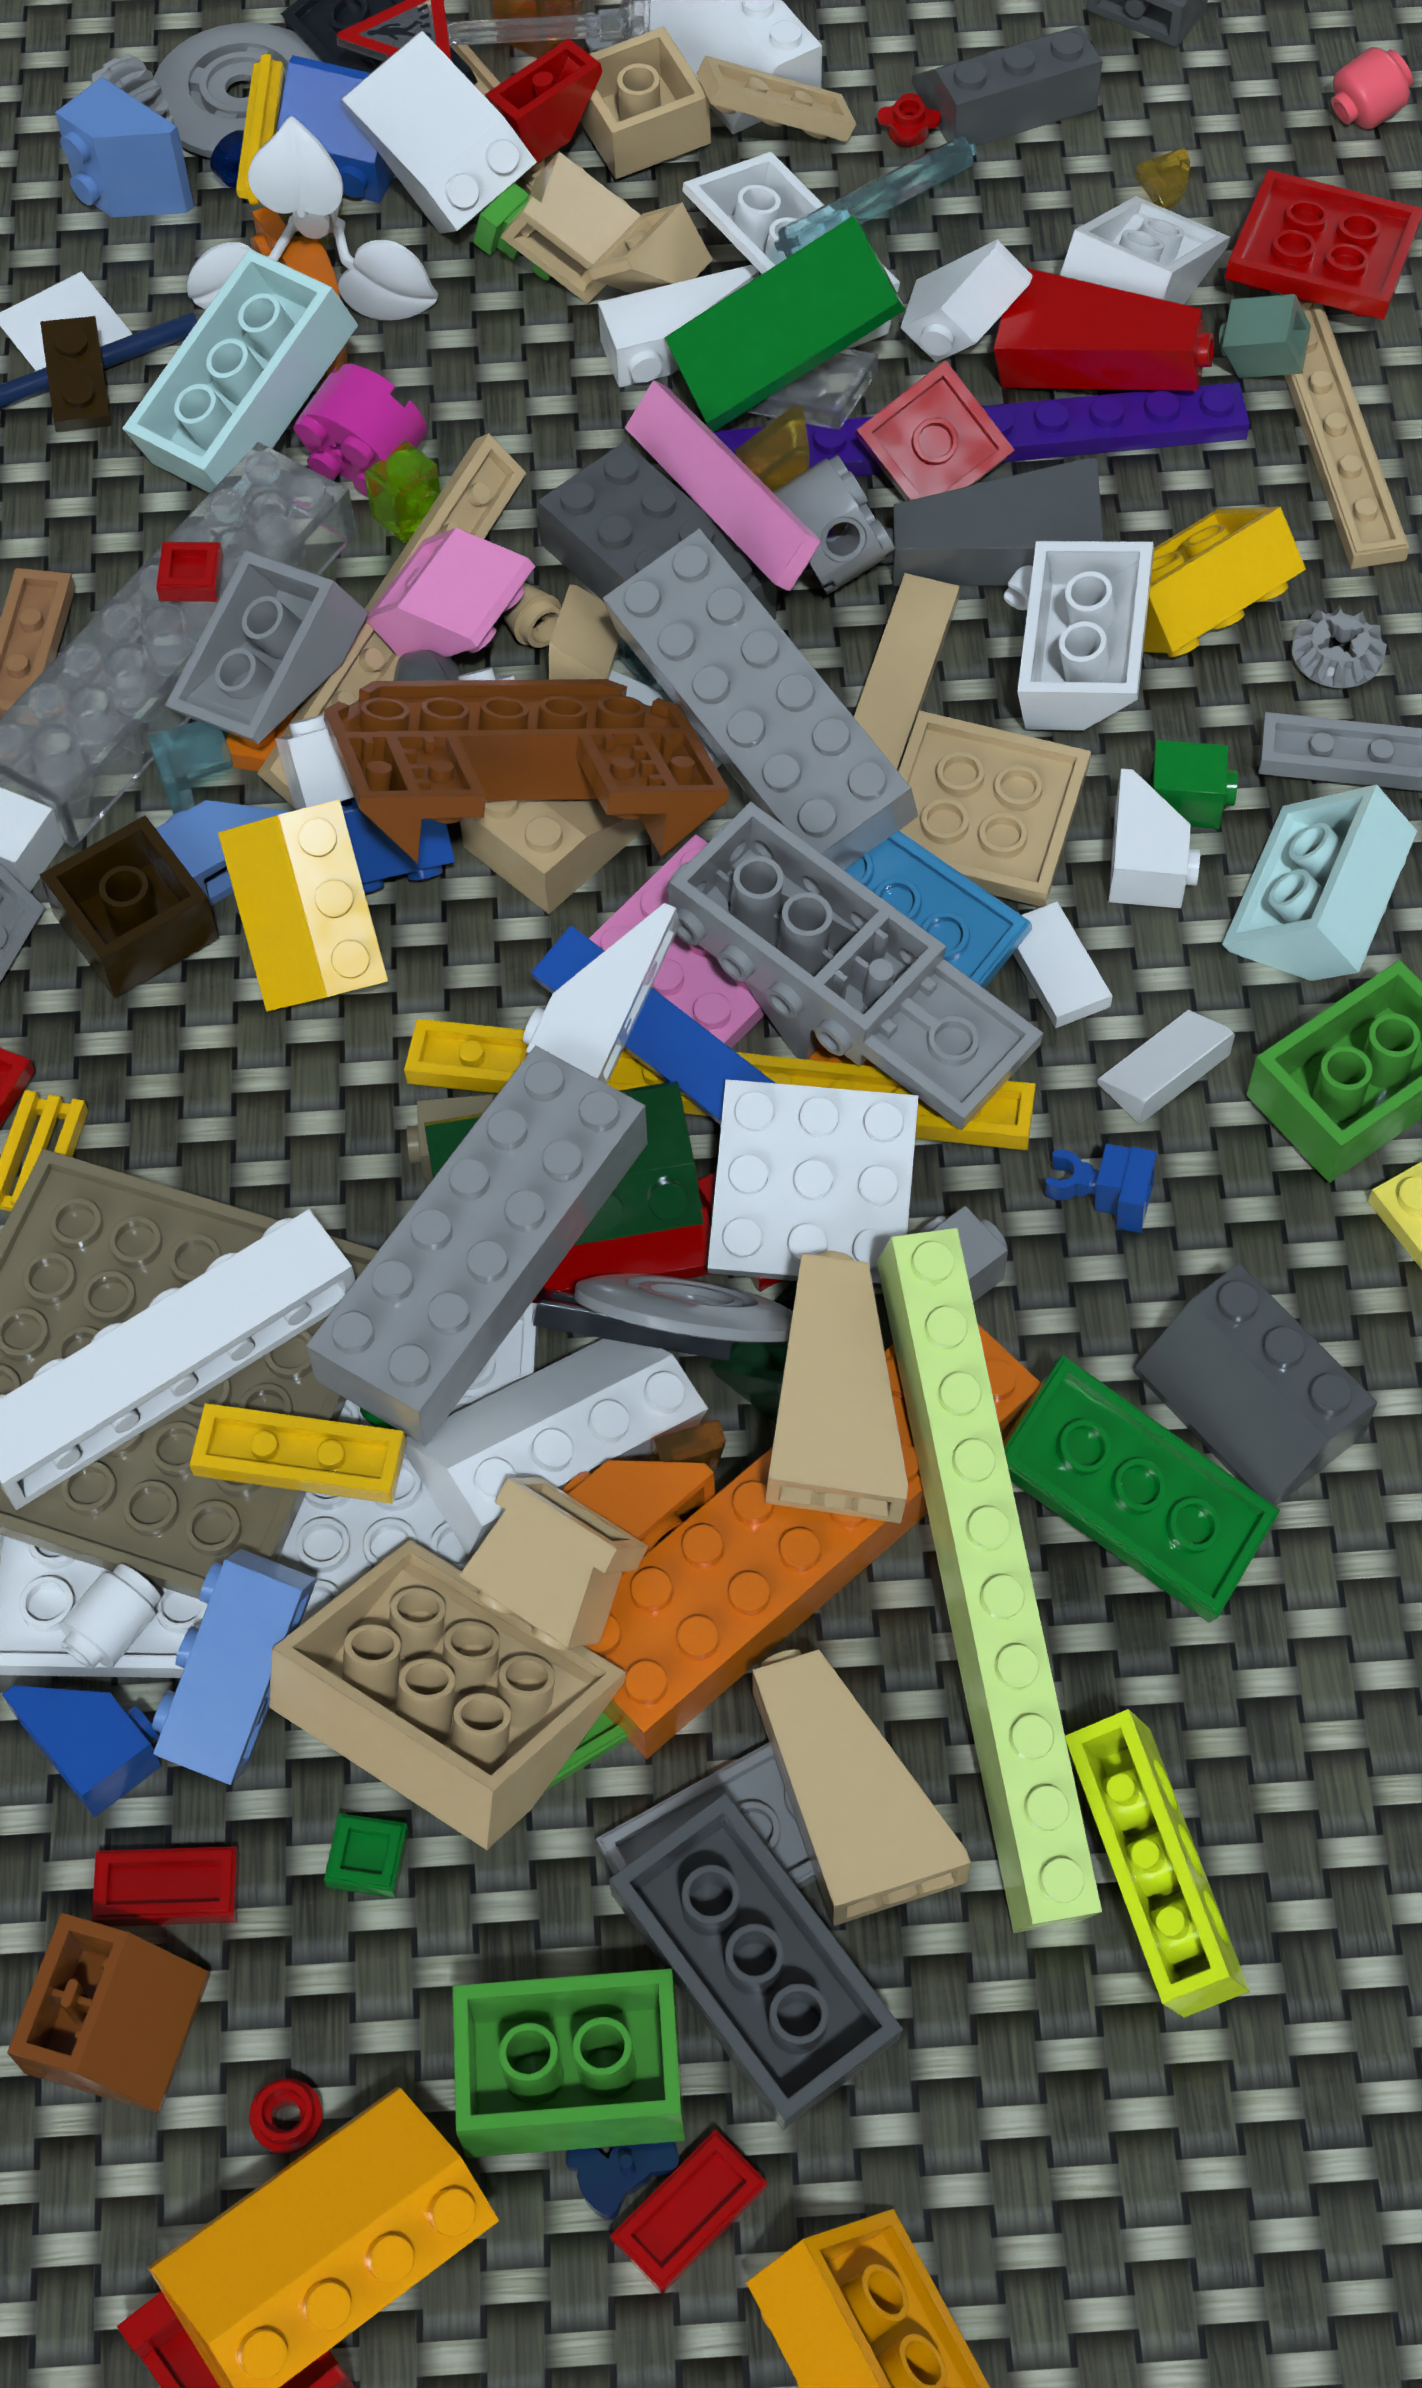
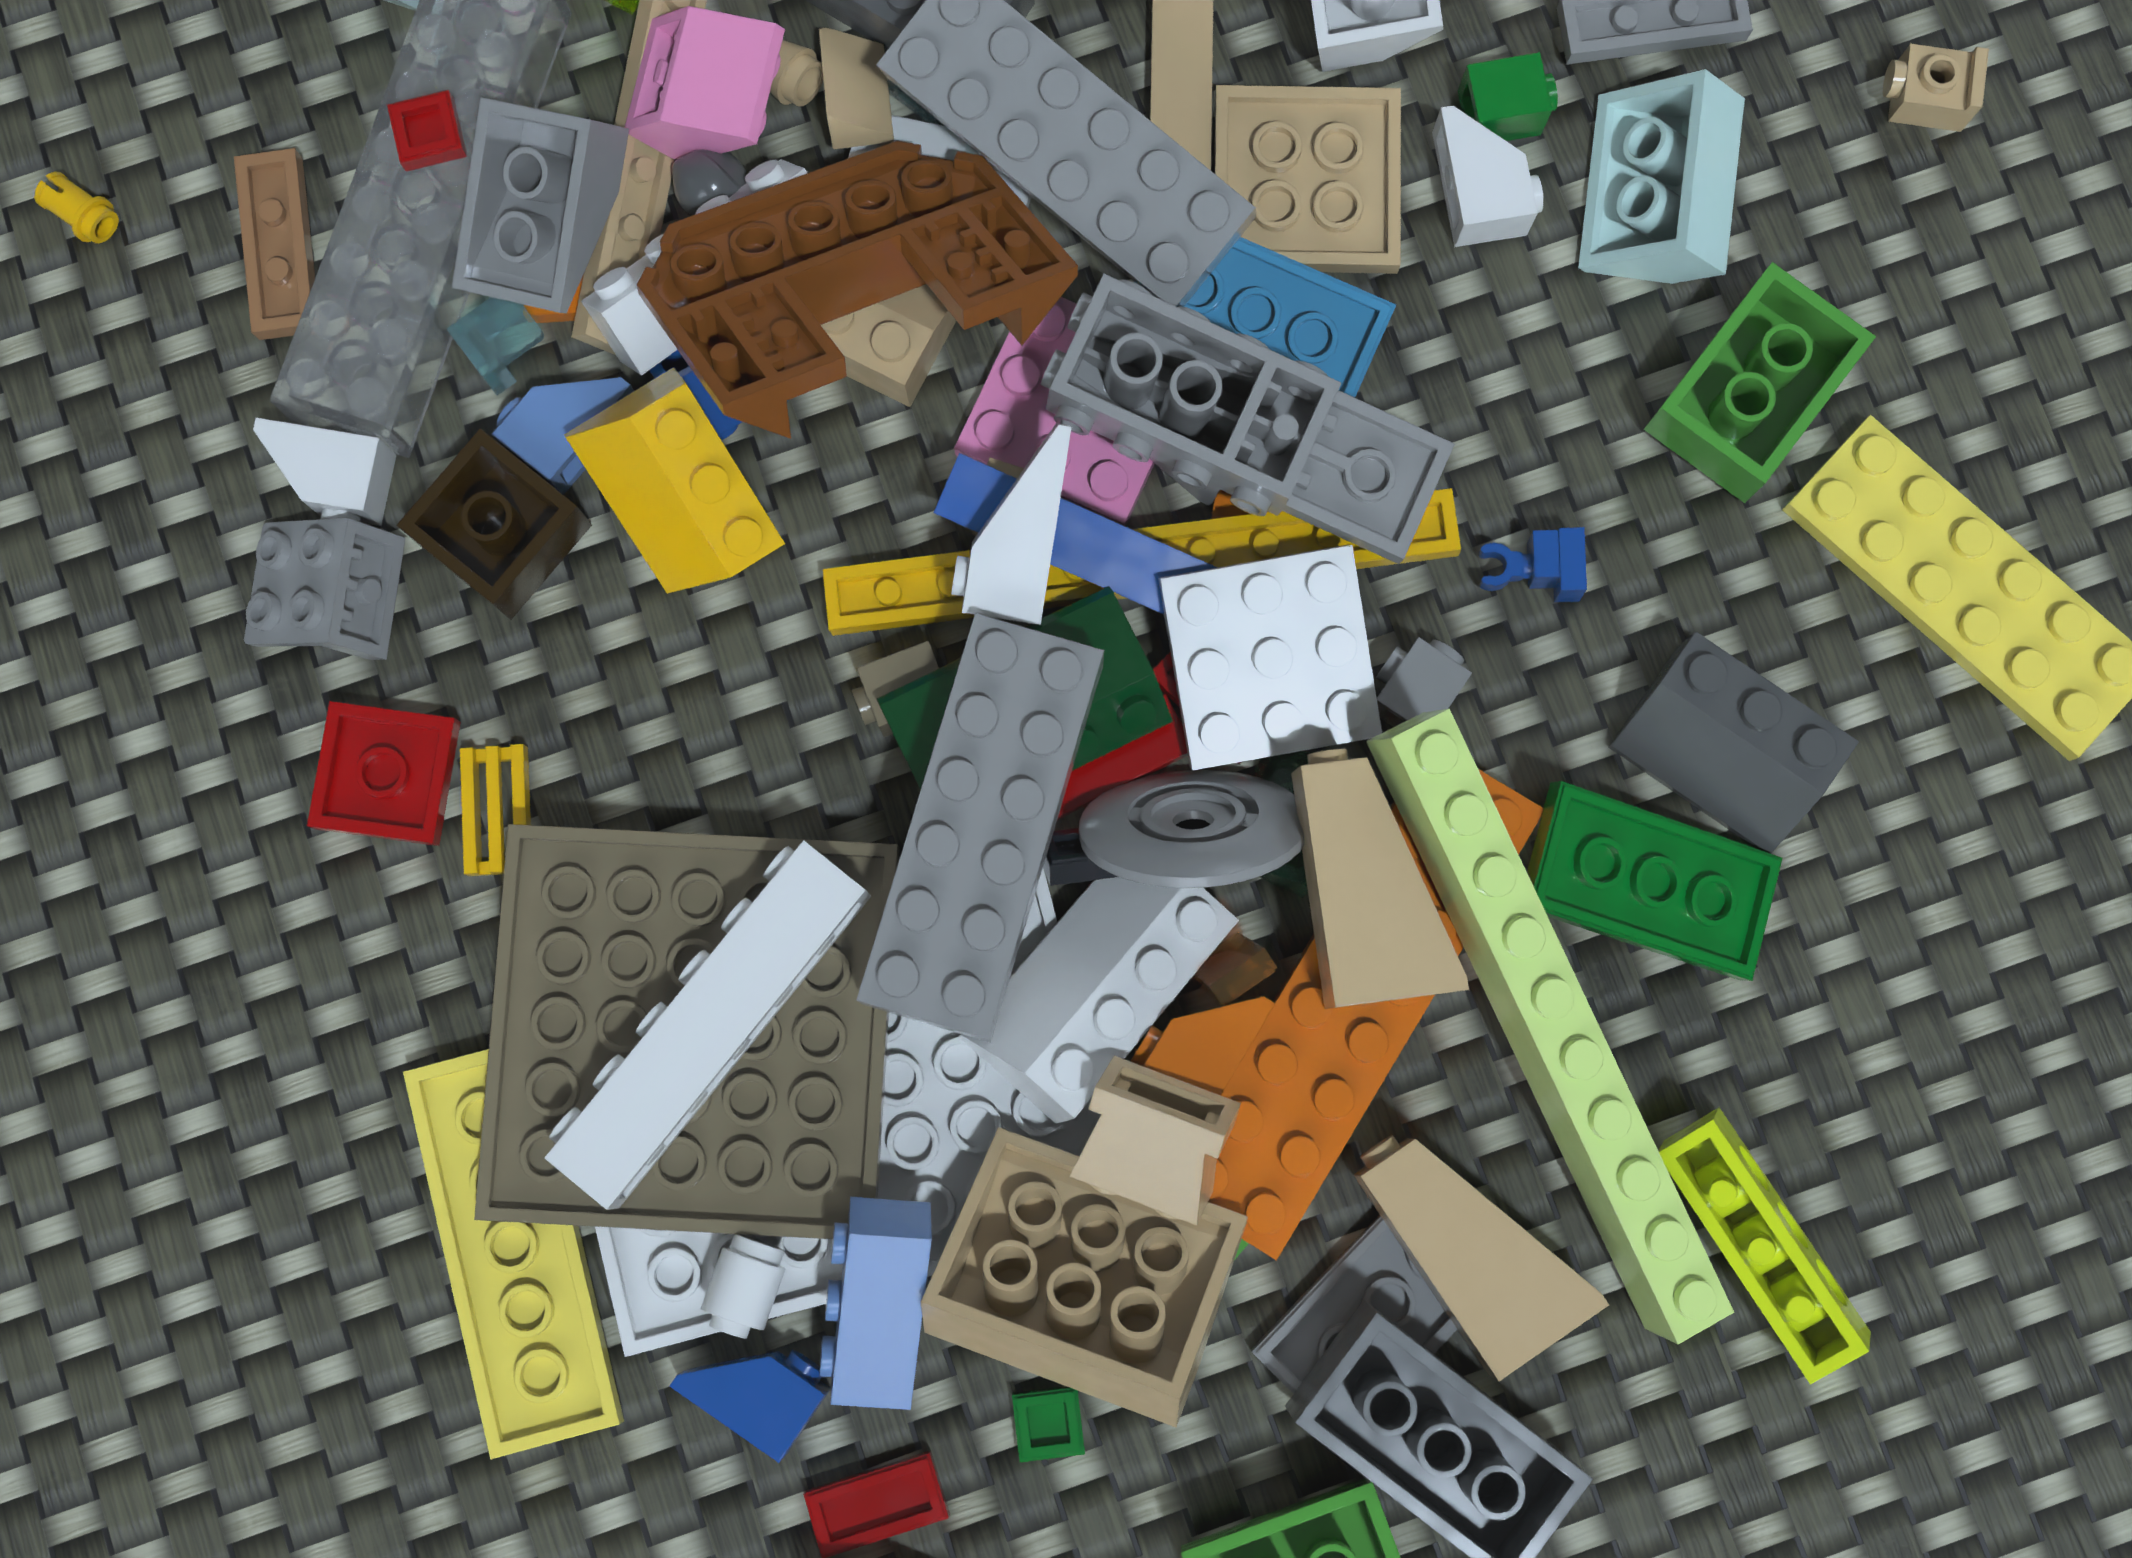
camera: 15 degrees left, 20 degrees up
yellow plate [189,1403,407,1504] -> none
white tile [1013,901,1112,1029] -> none
white slope [1097,1010,1235,1124] -> none

